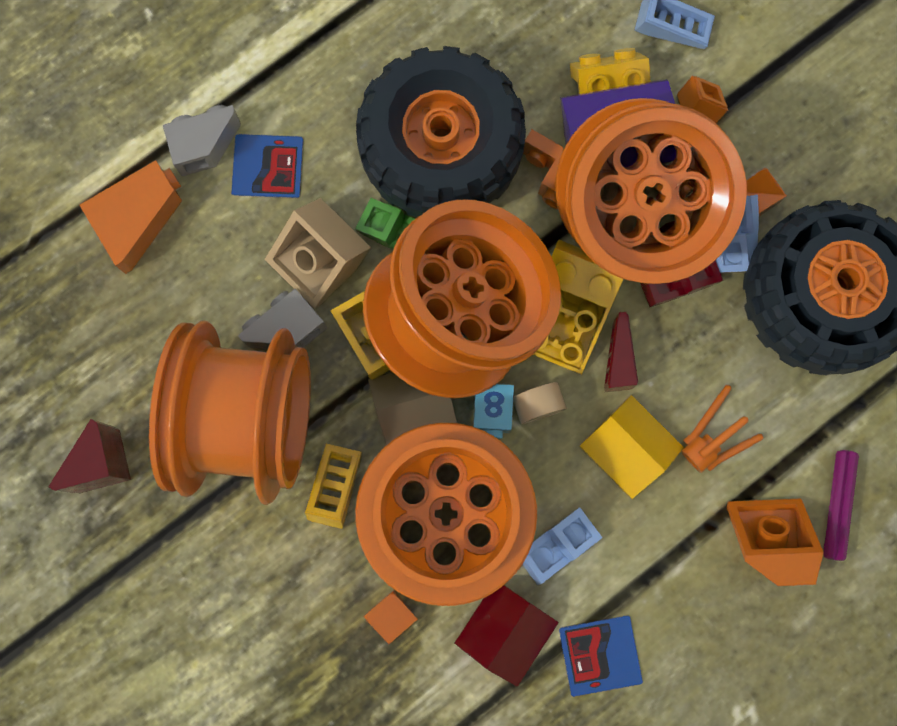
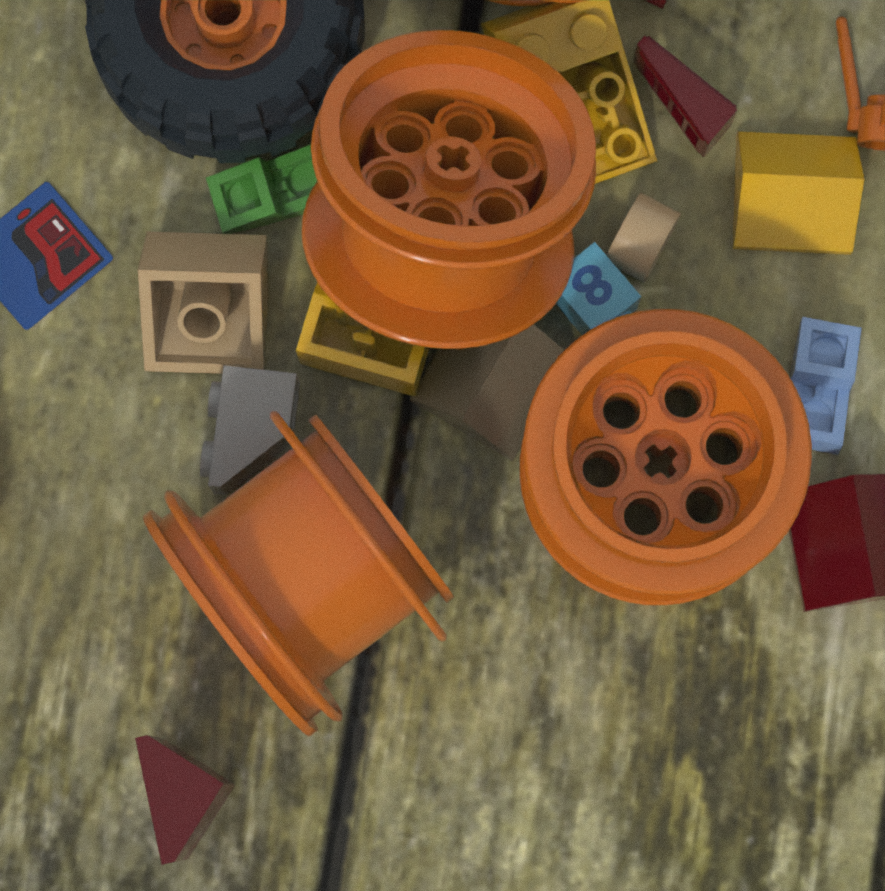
camera: 40 degrees left, 0 degrees up
yellow slope [305,443,362,529] -> none
orange slope [363,590,418,644] -> none

